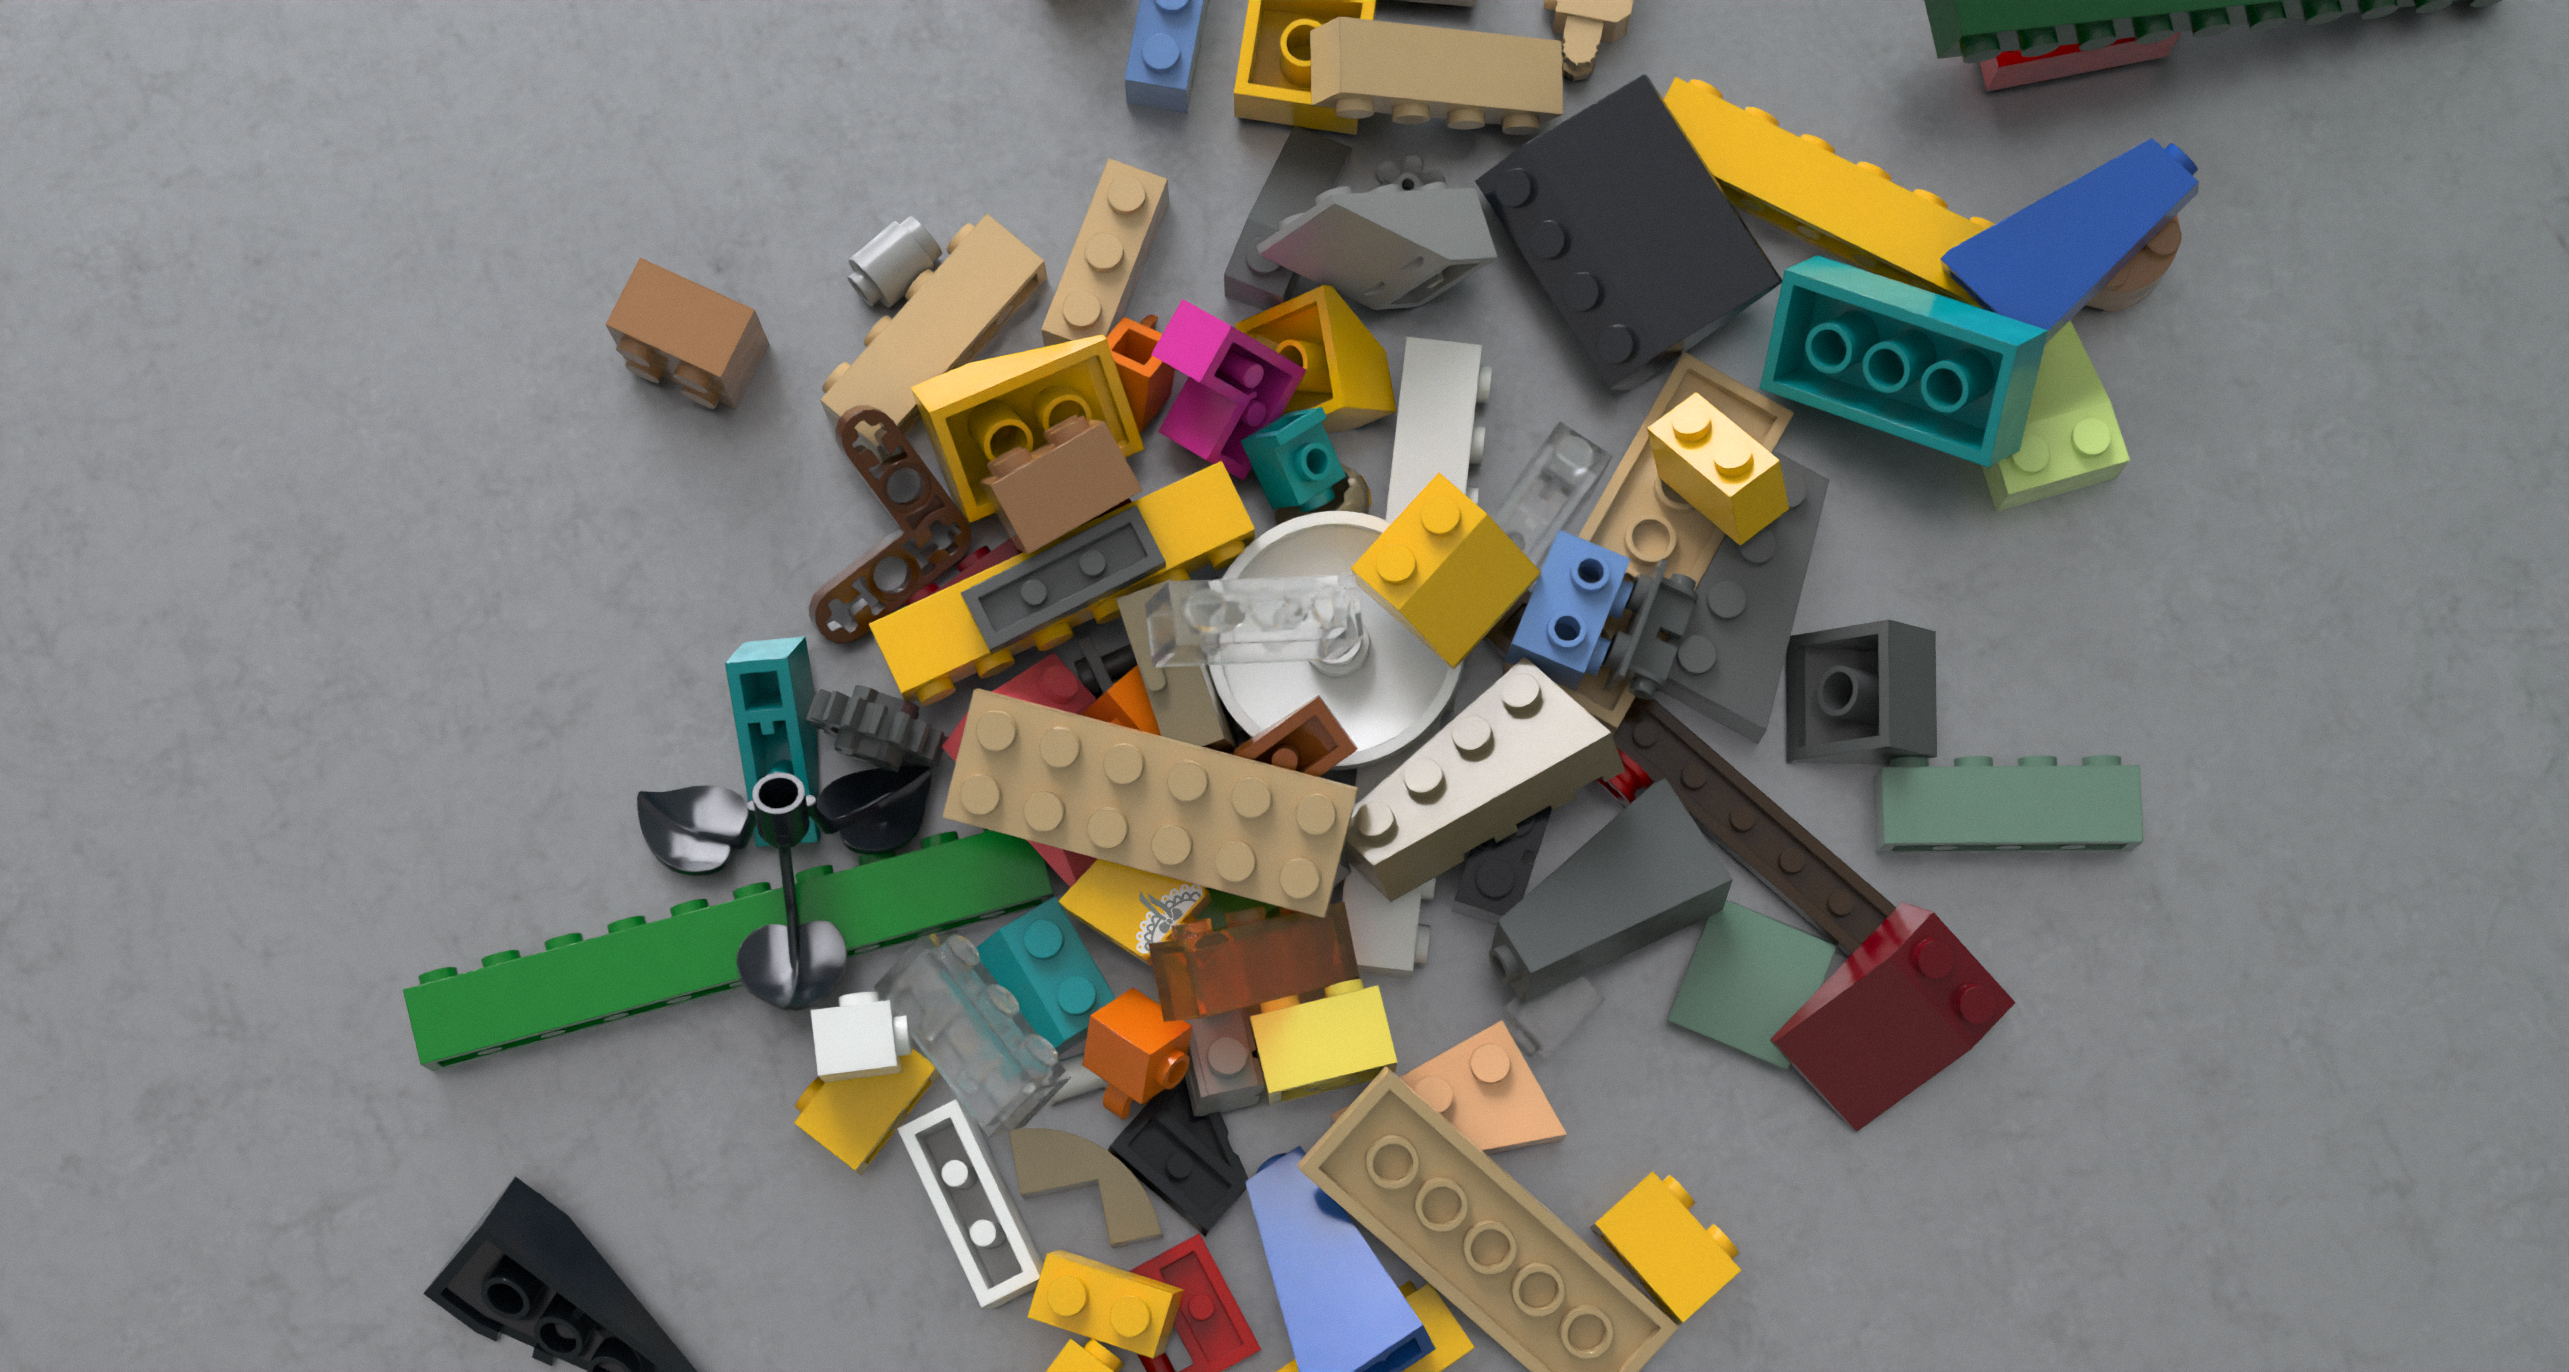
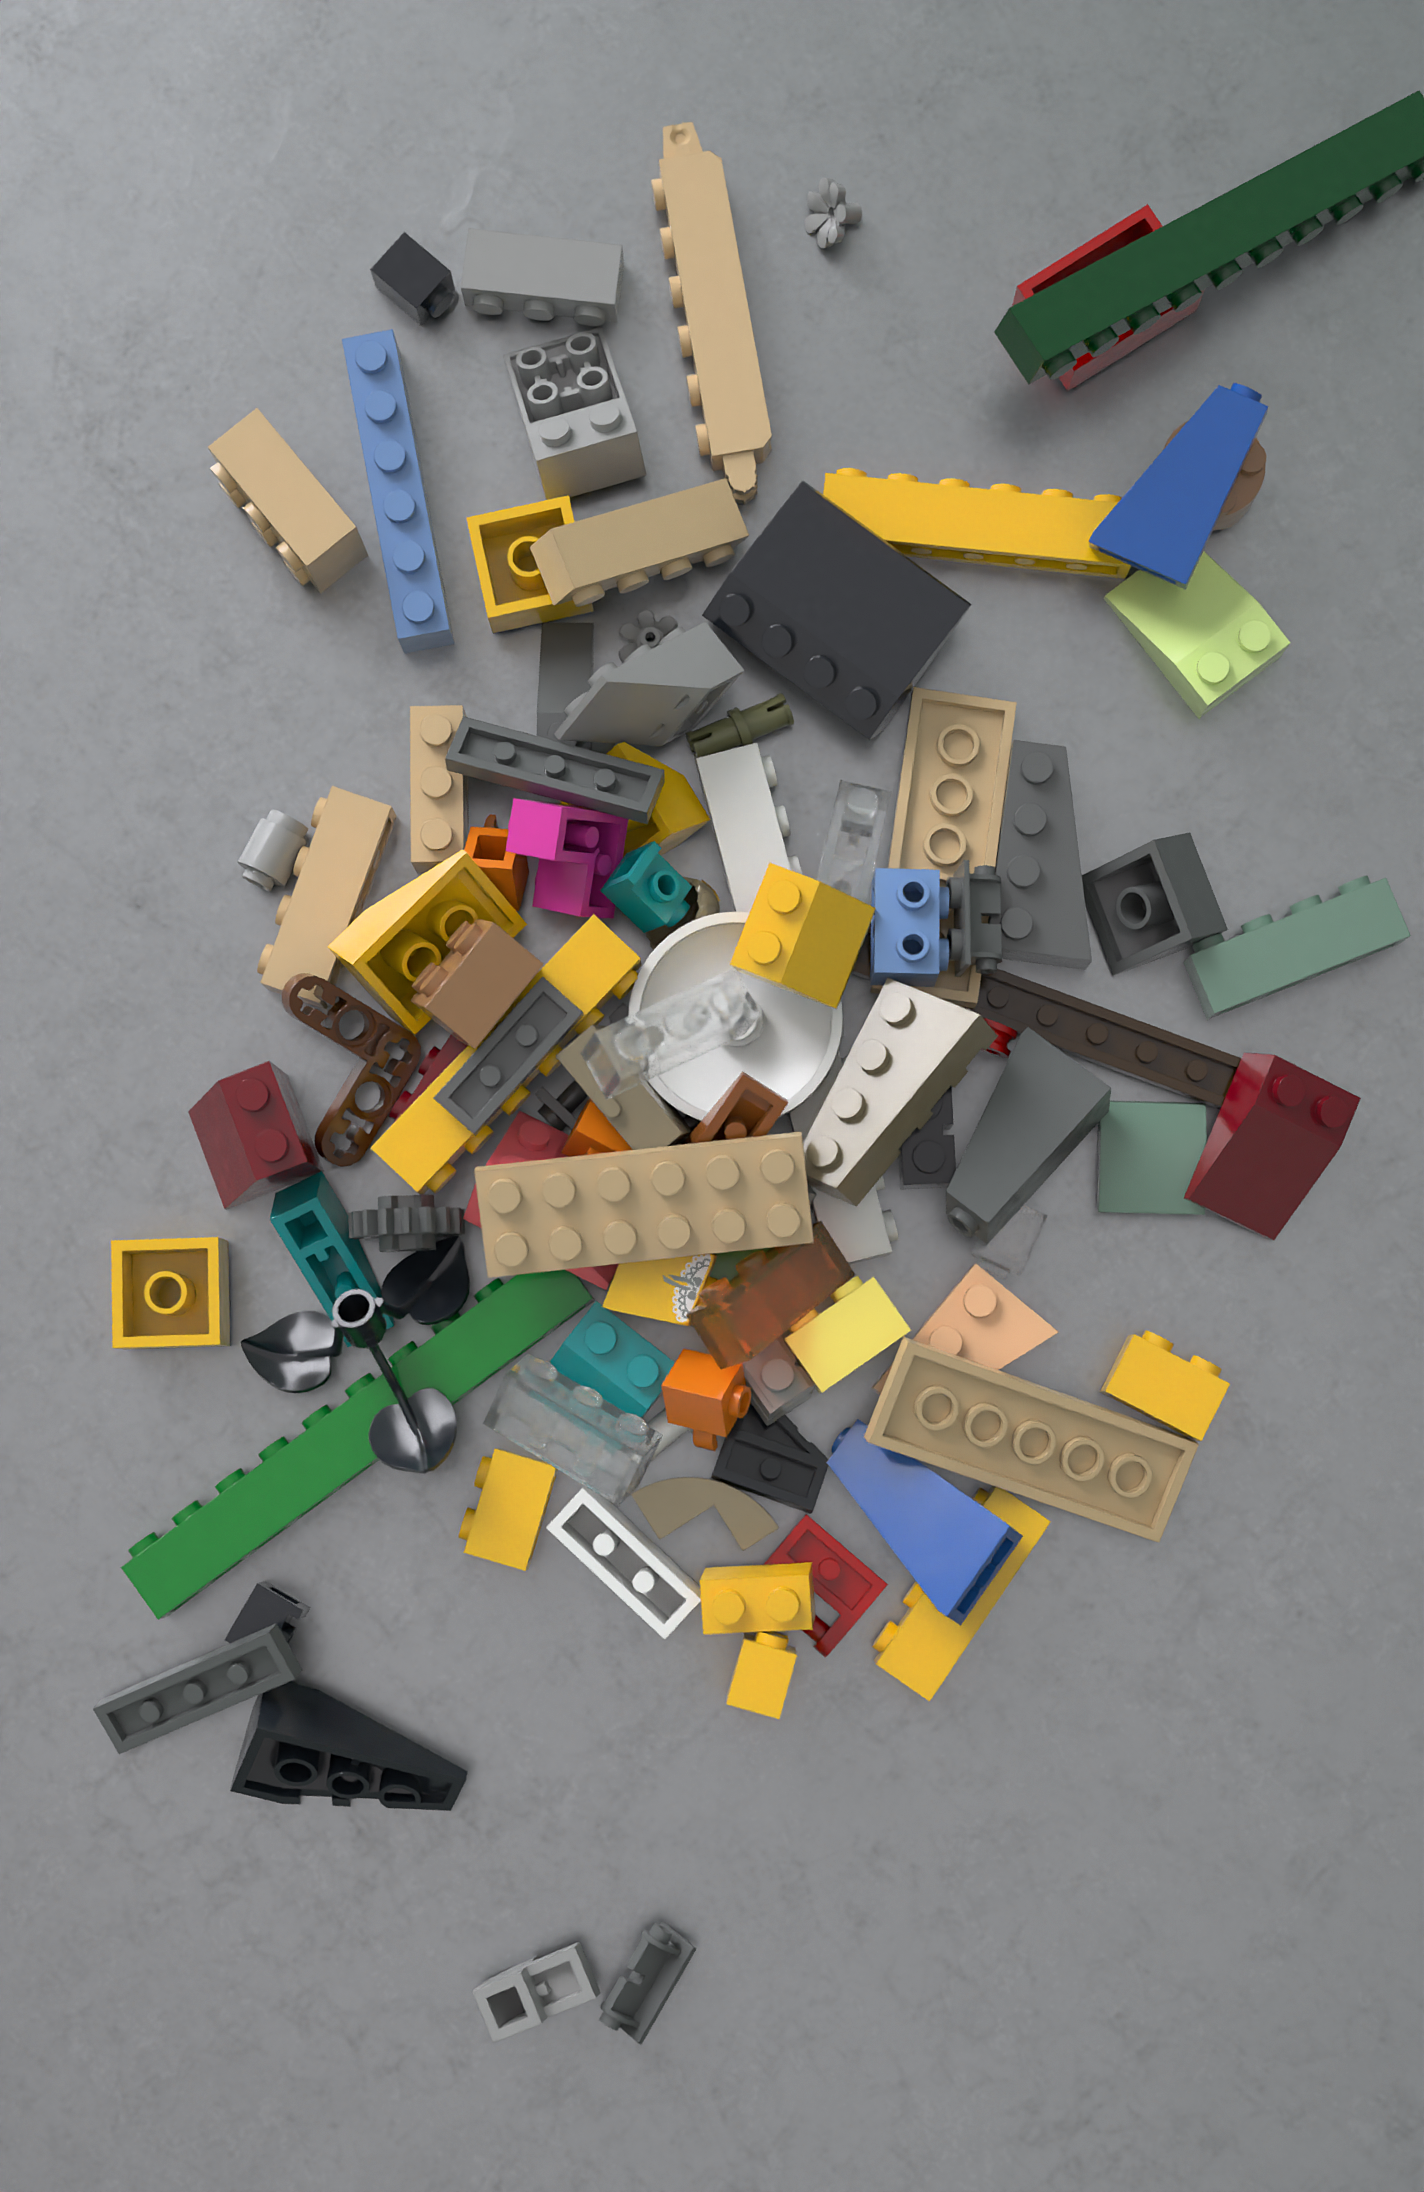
camera: 15 degrees left, 5 degrees up
medium nougat brick [605,257,769,409] -> none
white brick [811,992,912,1083] -> none
yellow brick [1647,392,1789,546] -> none
teal brick [1759,255,2048,468] -> none
none -> dark grey plate [93,1623,302,1754]
none -> yellow brick [111,1237,230,1350]
none -> dark red slope [188,1061,324,1210]
none -> black brick [225,1581,311,1644]
none -> dark grey plate [445,716,665,824]
none -> olive pin [685,693,794,760]

